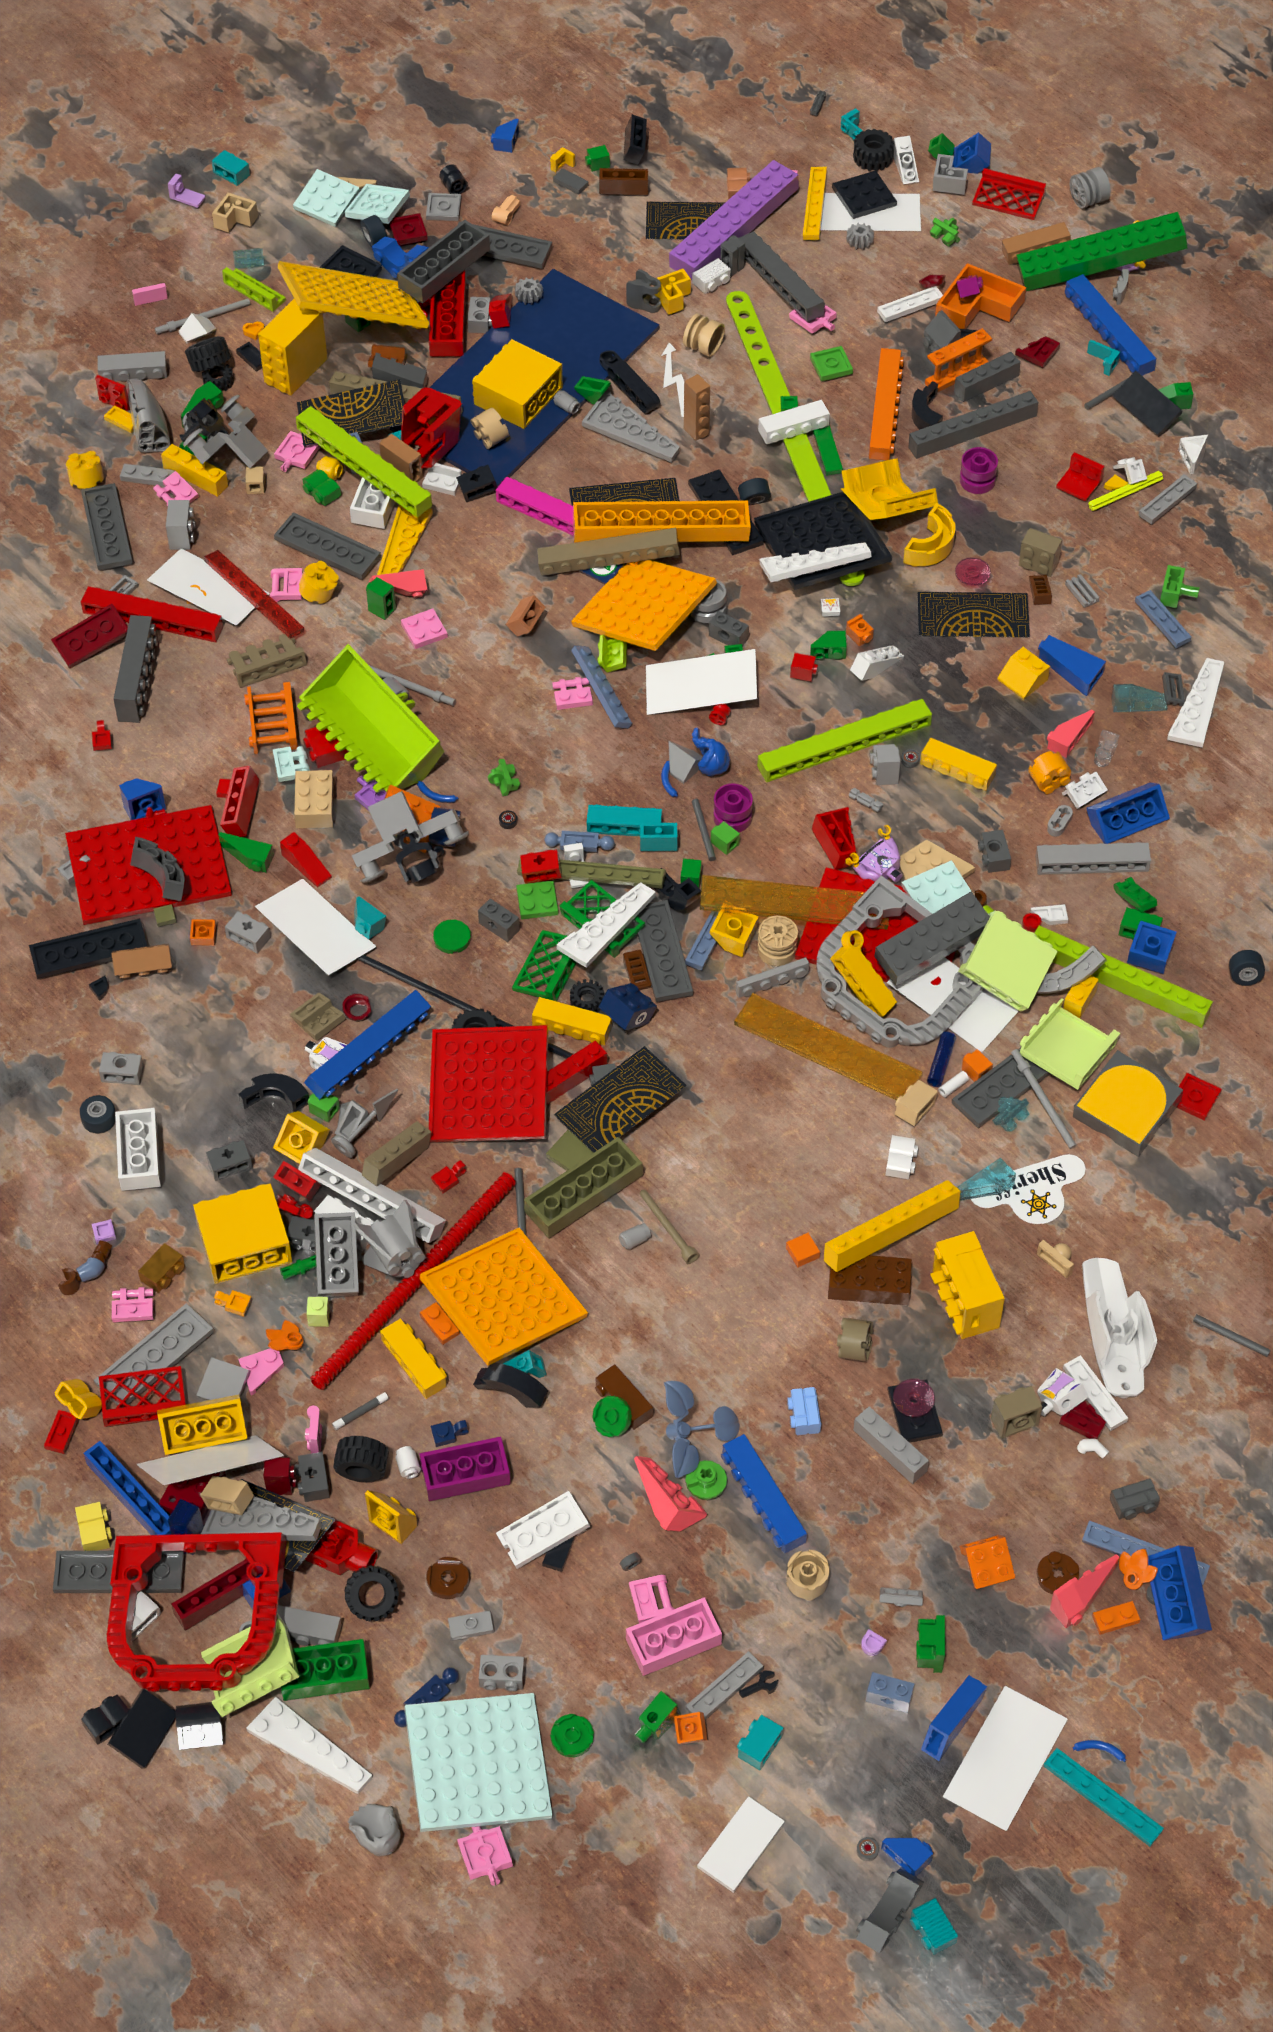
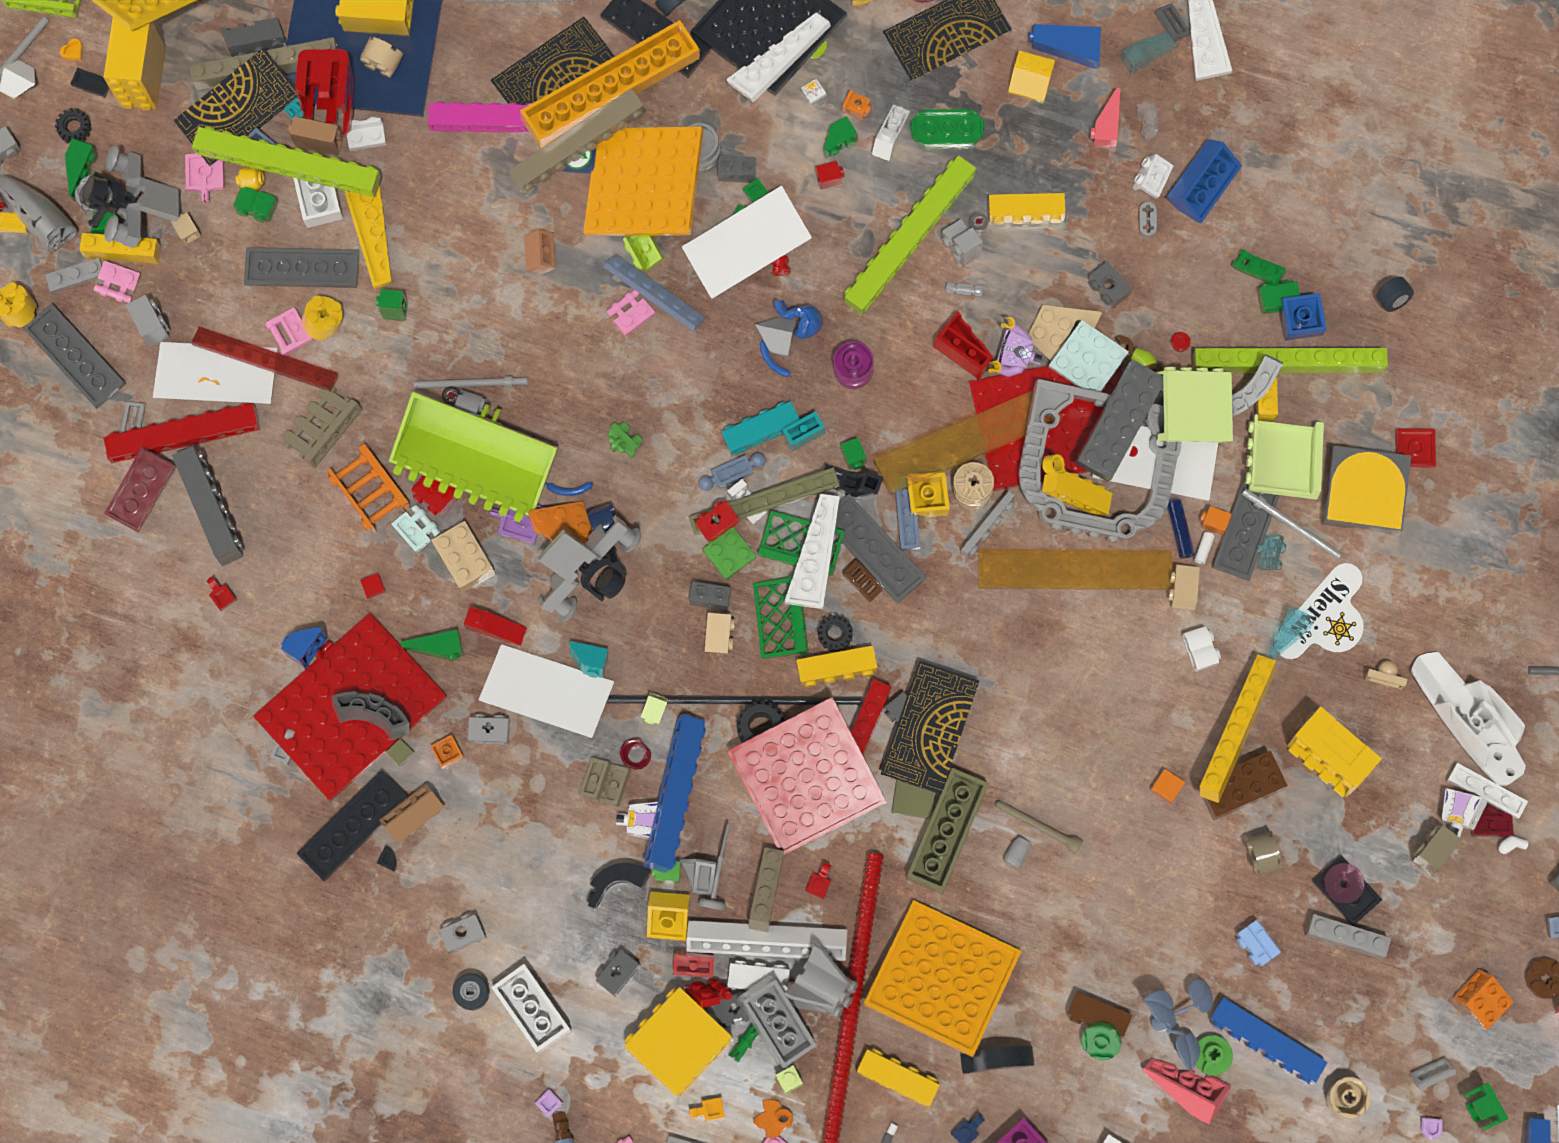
camera: 25 degrees left, 20 degrees up
pearl gold brick [138,1243,185,1293] -> none
black tyre [185,336,231,372] -> none
red brick [220,765,260,837] -> none
dark orange bracket [368,344,405,367] -> none
coral slope [369,569,427,598] -> none
bright pink plate [401,609,448,649] -> none
orange plate [420,1302,459,1345] -> none
green tile [433,919,471,954] -> none
black brick [456,465,497,502] -> none
black tile [499,810,517,829] -> none
teal bracket [503,1350,546,1378] -> none
dark grey bar [514,1168,526,1235] -> none
dark blue brick [599,983,657,1030] -> none
dark grey bar [692,799,716,861] -> none
bright green brick [711,821,740,855] -> none
light orange brick [1028,751,1071,794] -> none
white tile [1030,904,1068,925] -> none
light grey brick [1035,842,1151,875] -> none
none -> yellowish green brick [641,692,668,724]
none -> tan brick [705,613,735,654]
none -> green tile [910,109,985,147]

